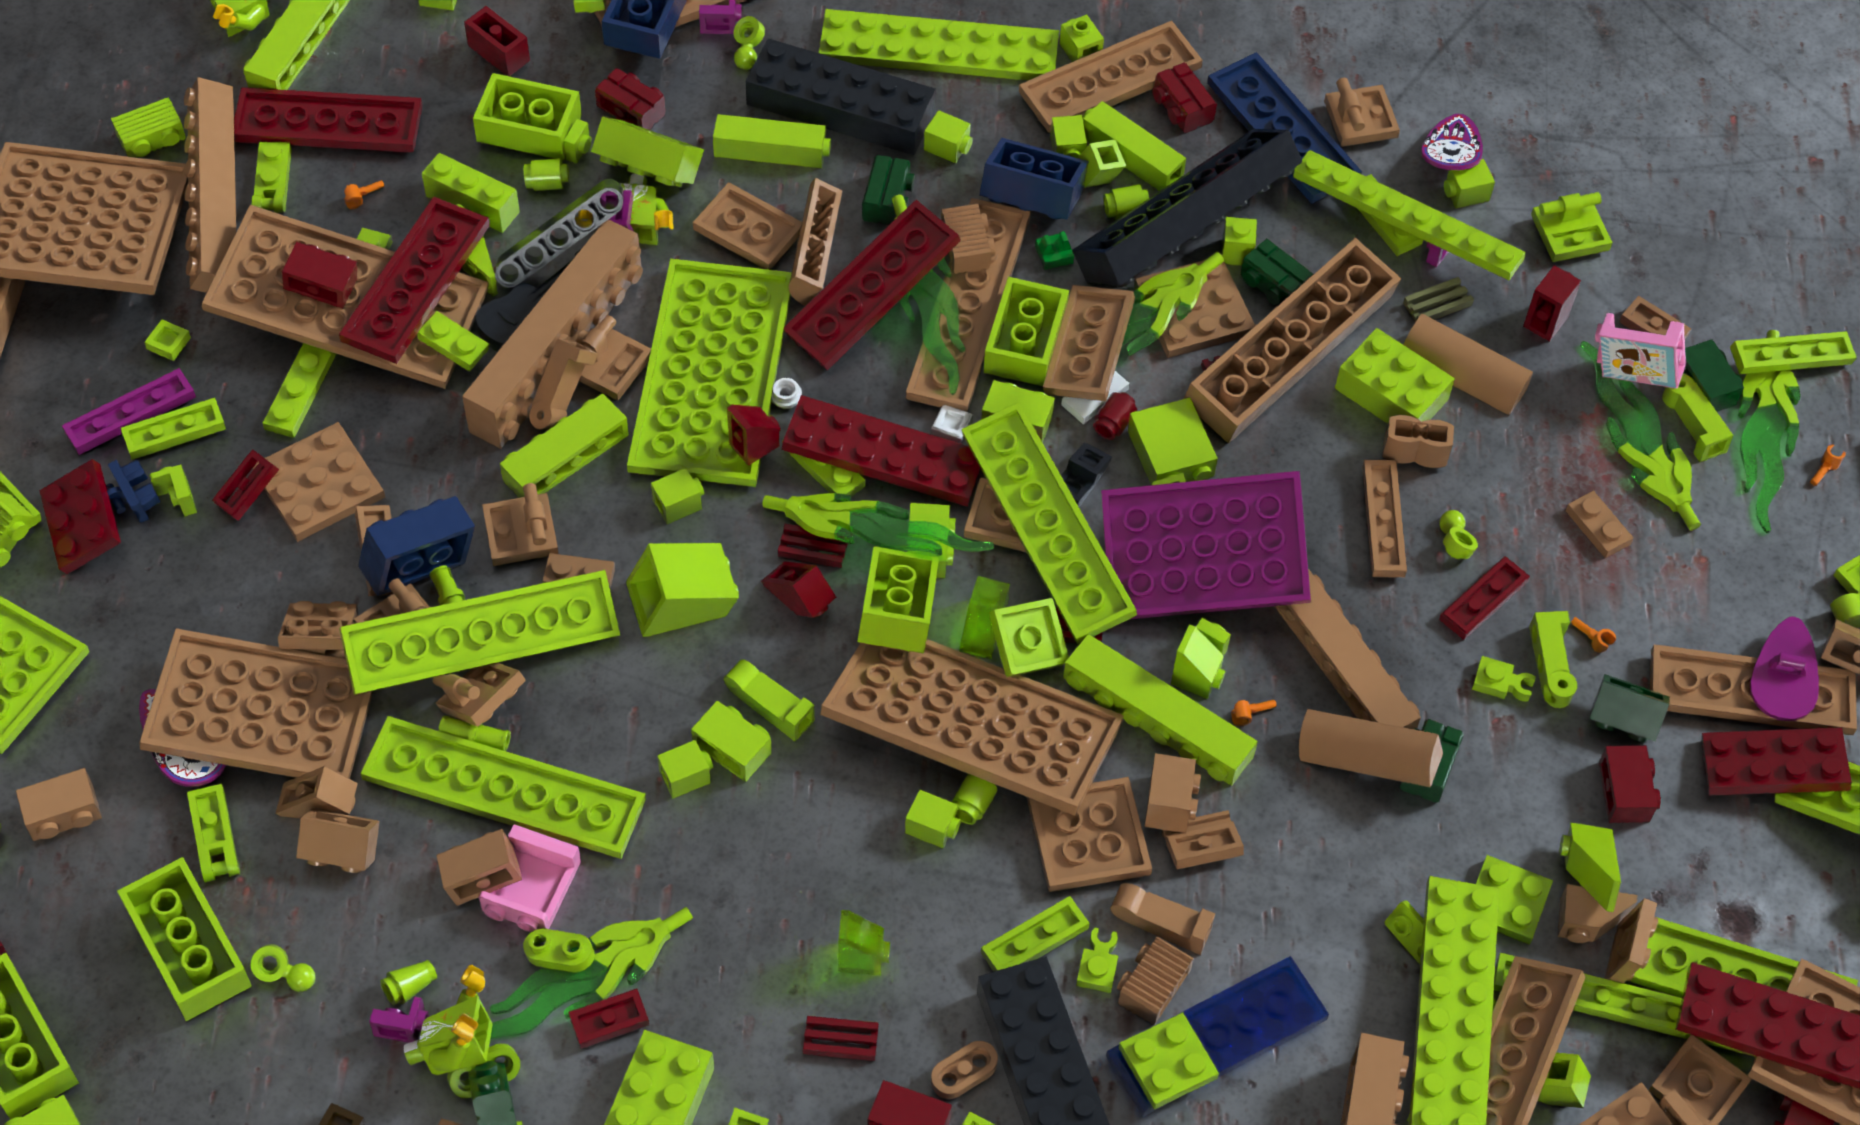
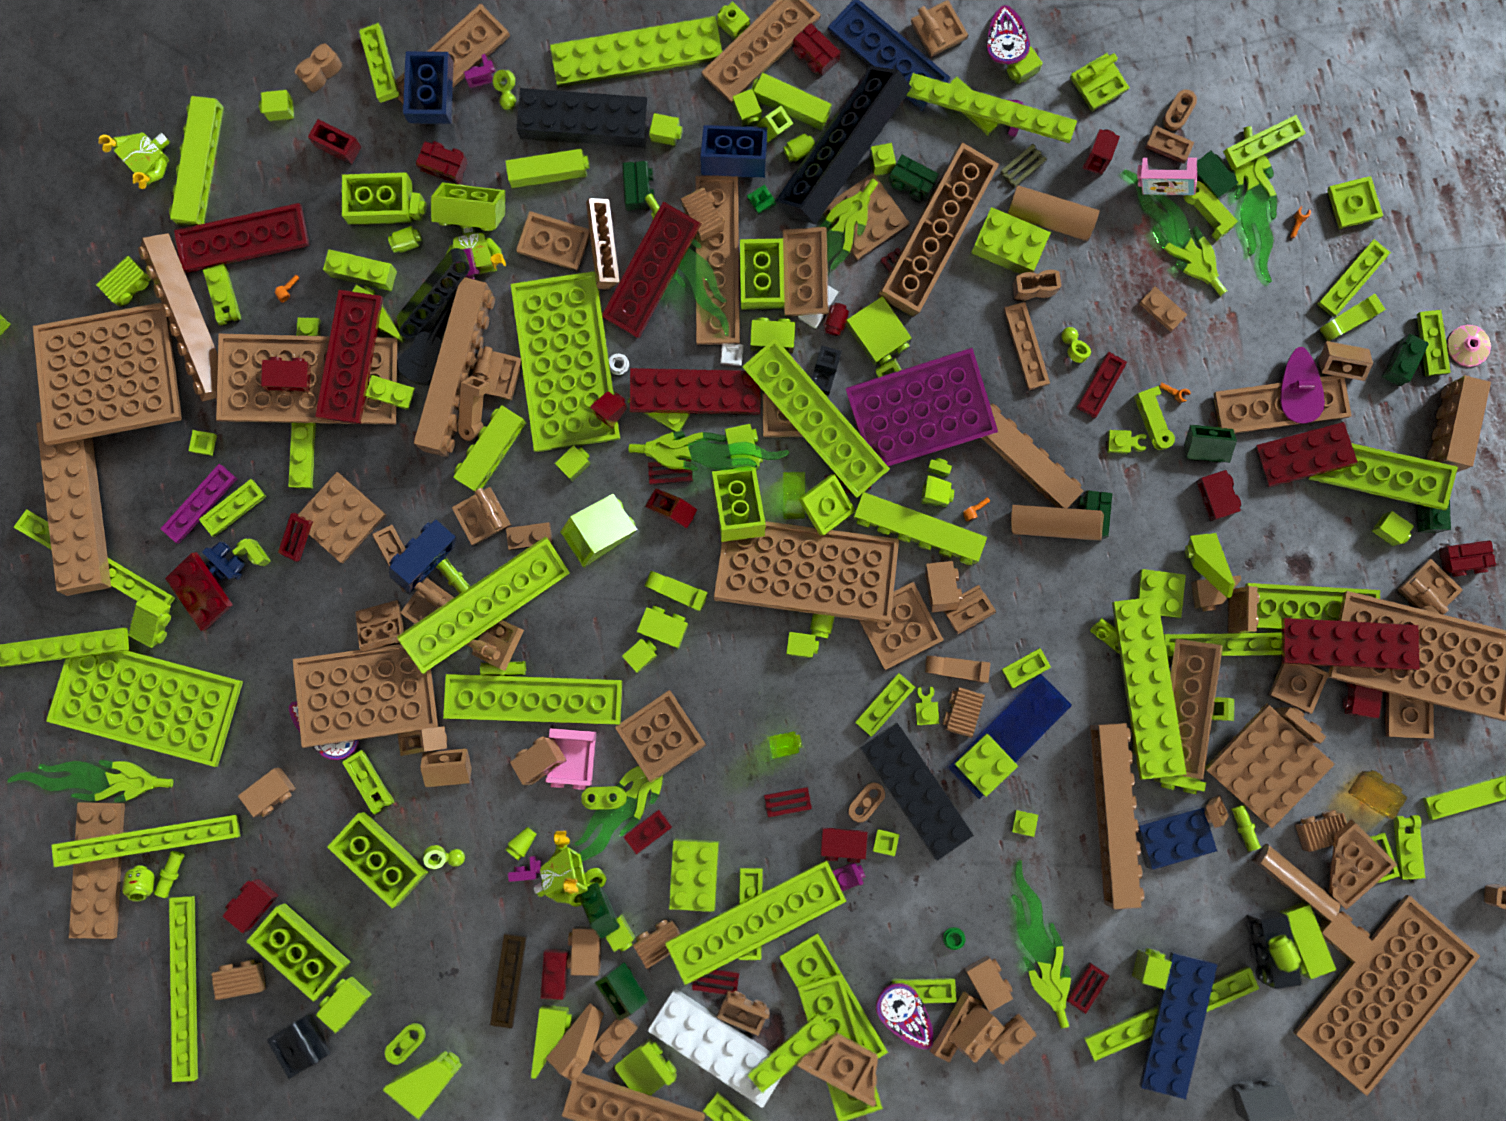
camera: 10 degrees left, 25 degrees up
none -> medium nougat plate [615,690,706,783]
none -> lime plate [1001,648,1051,689]
none -> medium nougat plate [1163,90,1197,131]

